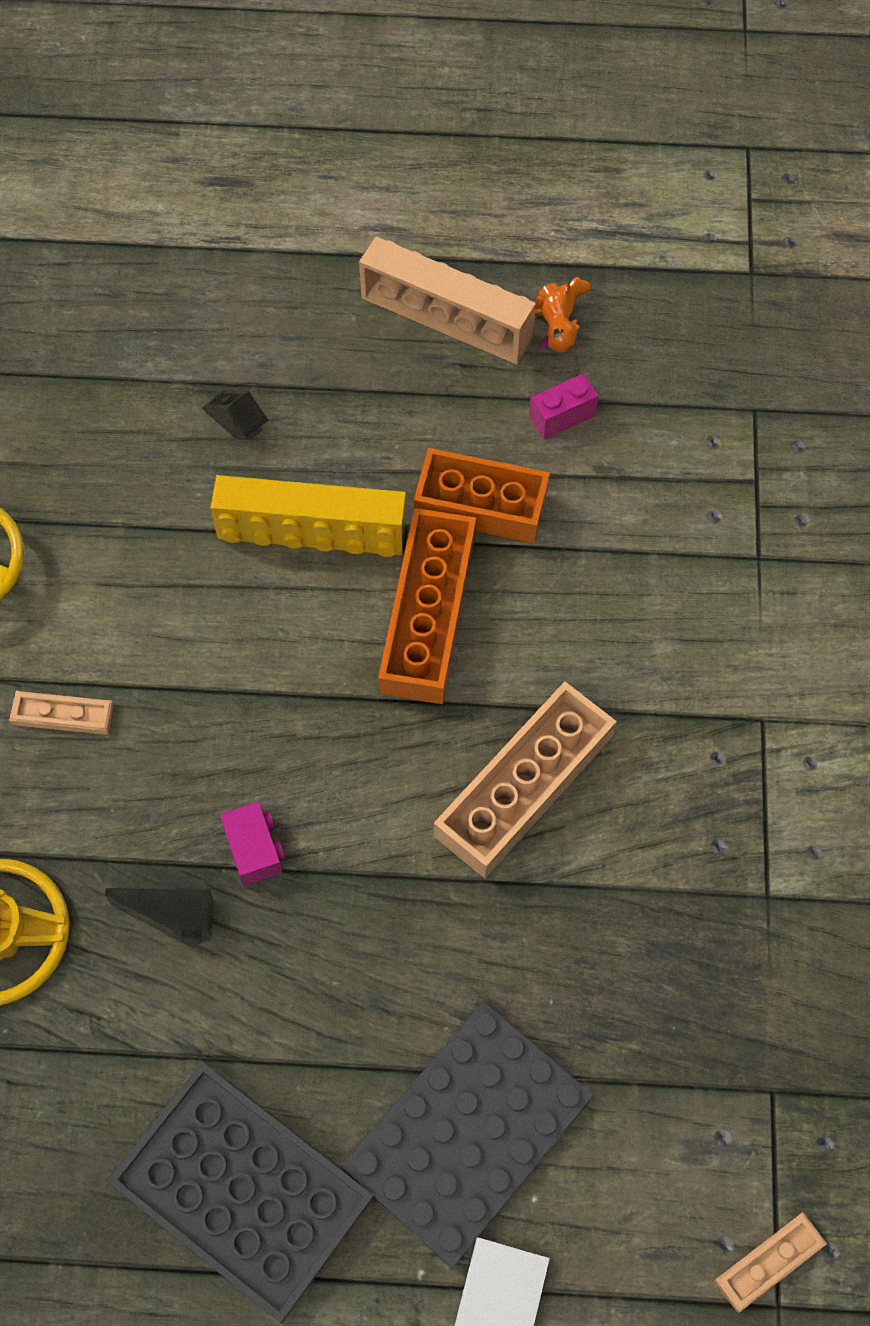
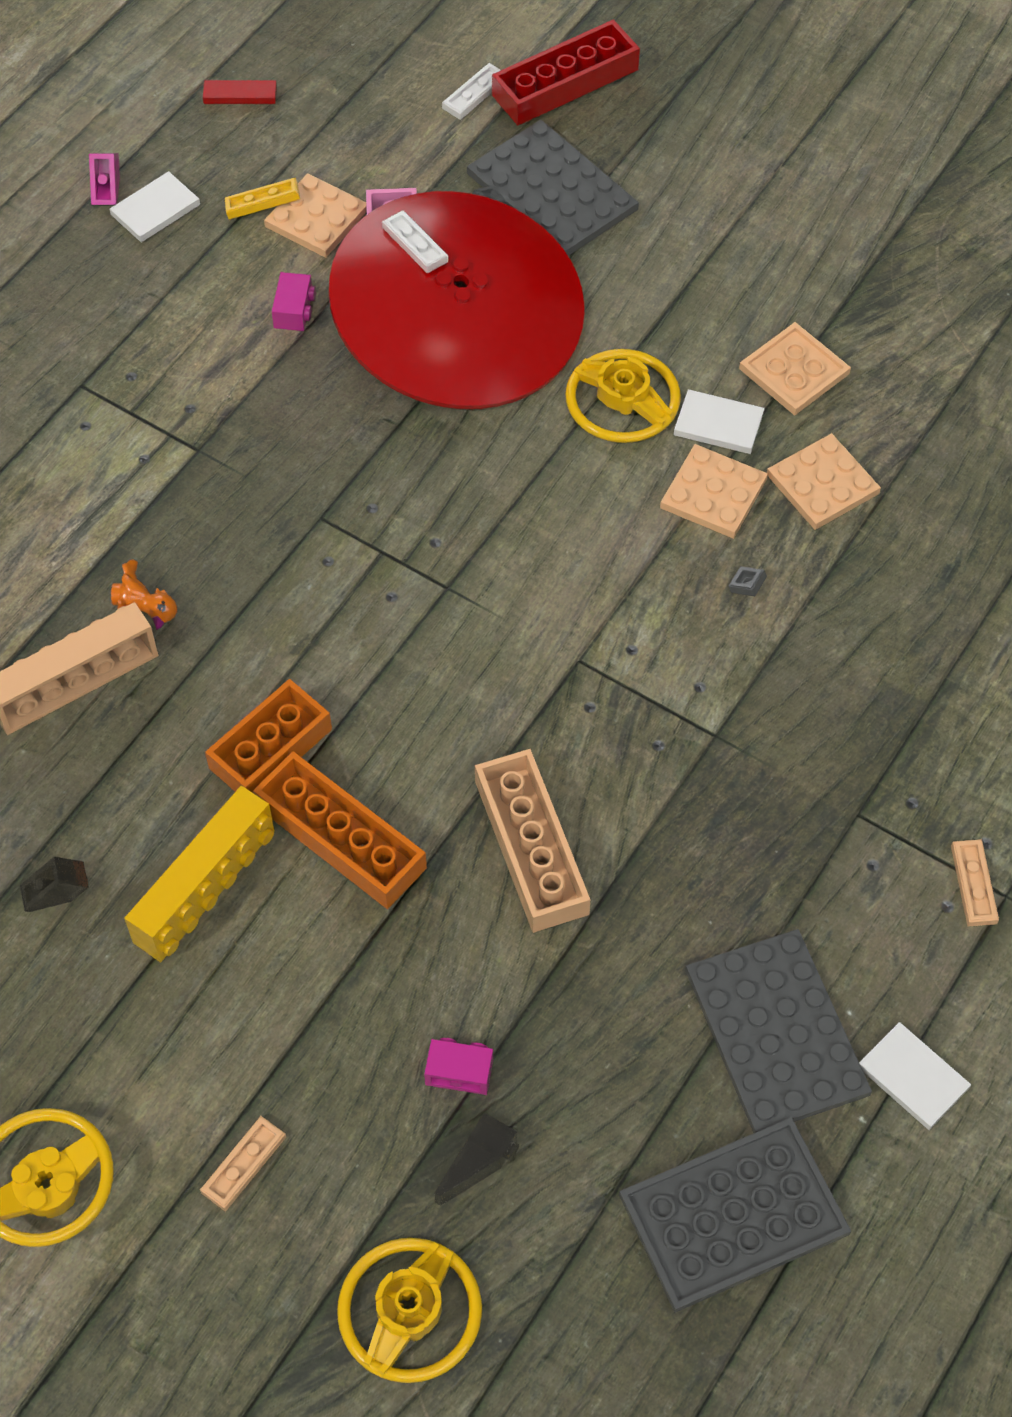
camera: 60 degrees left, 5 degrees down
dark pink brick [529,373,599,440] -> none

